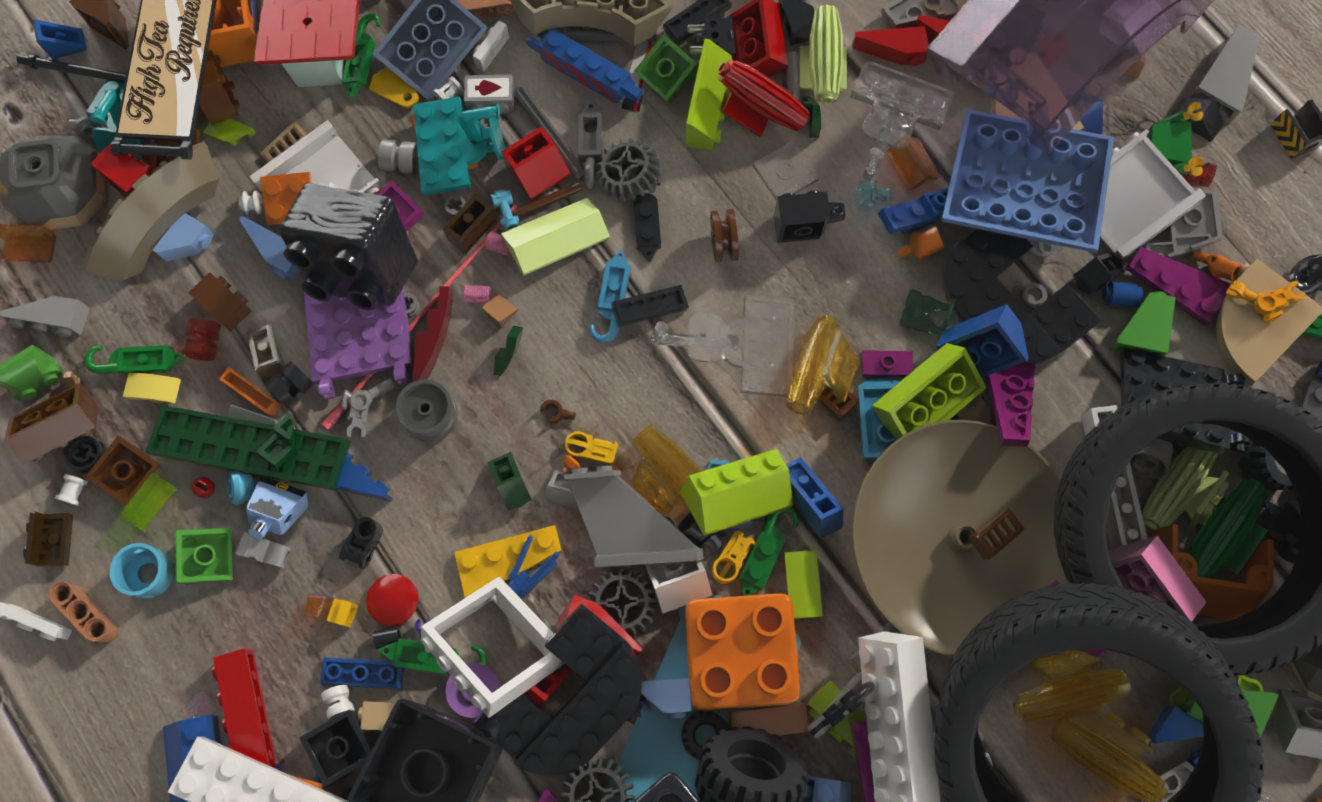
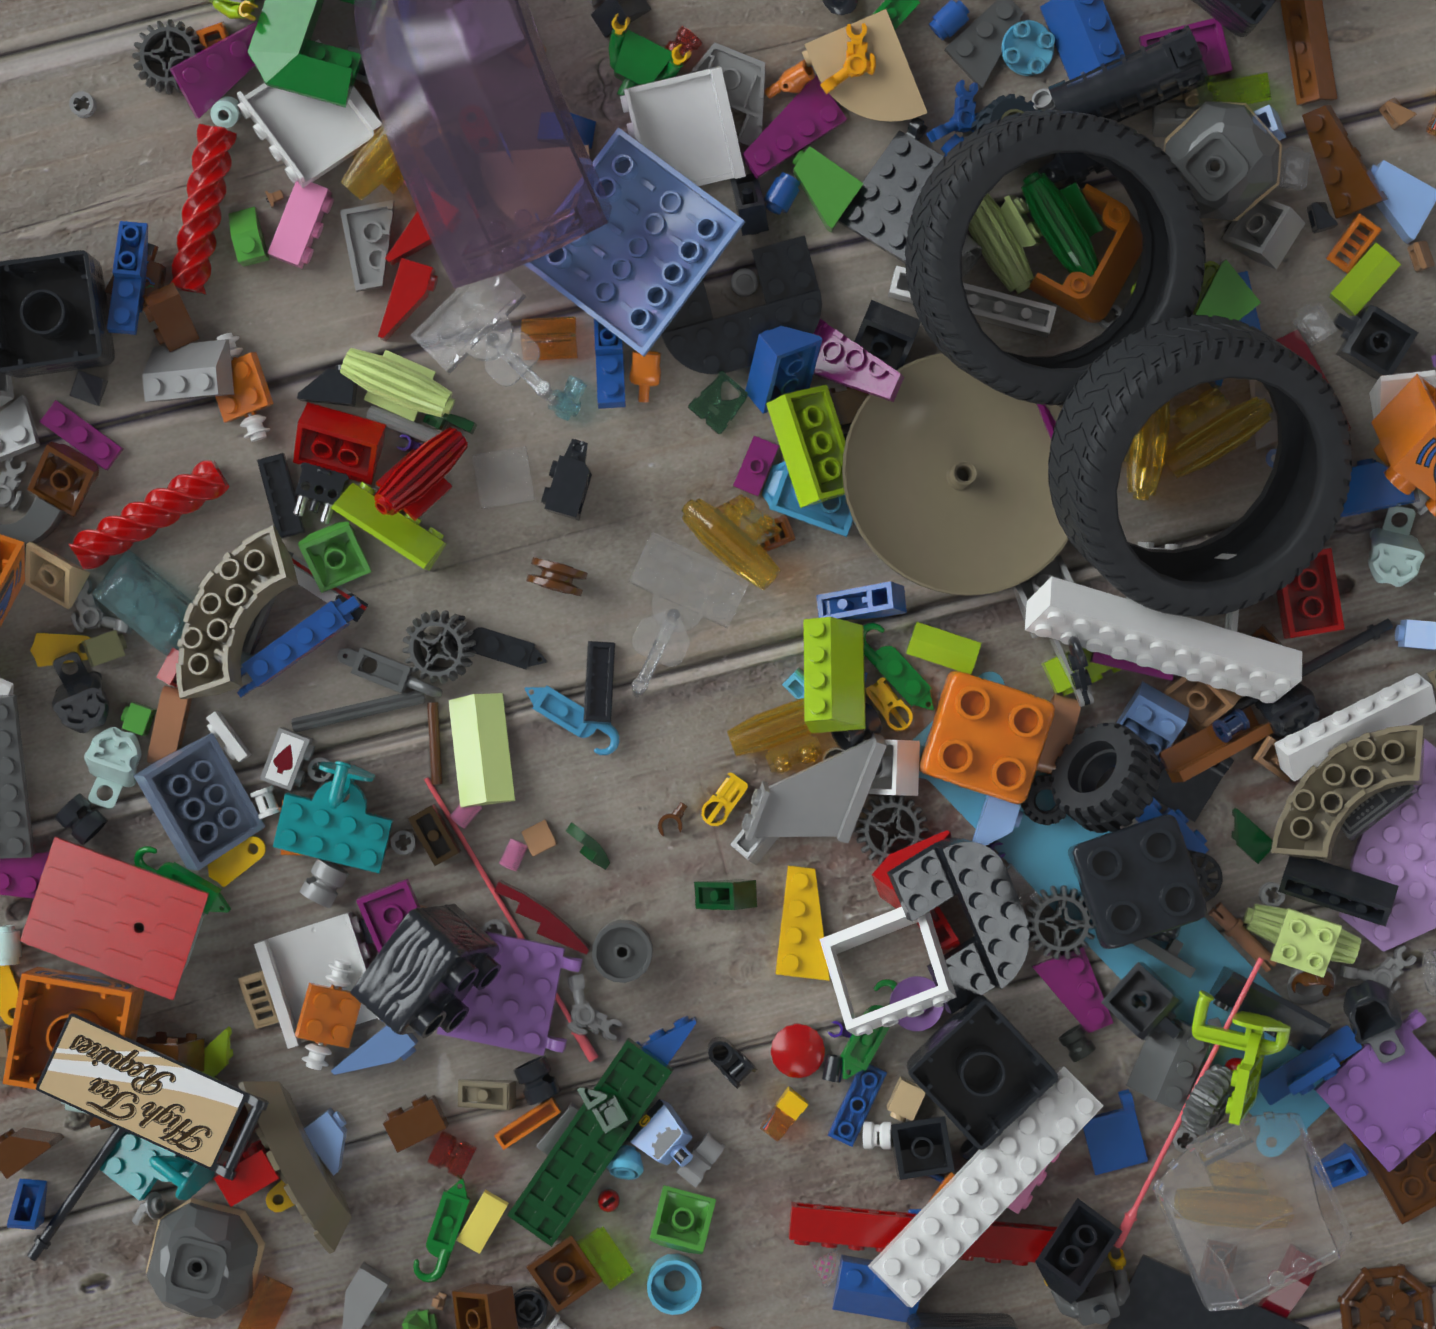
camera: 75 degrees left, 15 degrees up
medium azure bar [490,189,520,231] -> none
red slope [501,126,571,200] -> none
blue plant [508,535,559,598] -> none
orange rock [562,455,580,474] -> none
reddish brown slope [968,508,1025,560] -> none
bright pink wedge [1109,536,1206,622] -> none
none -> black slope [854,300,921,370]

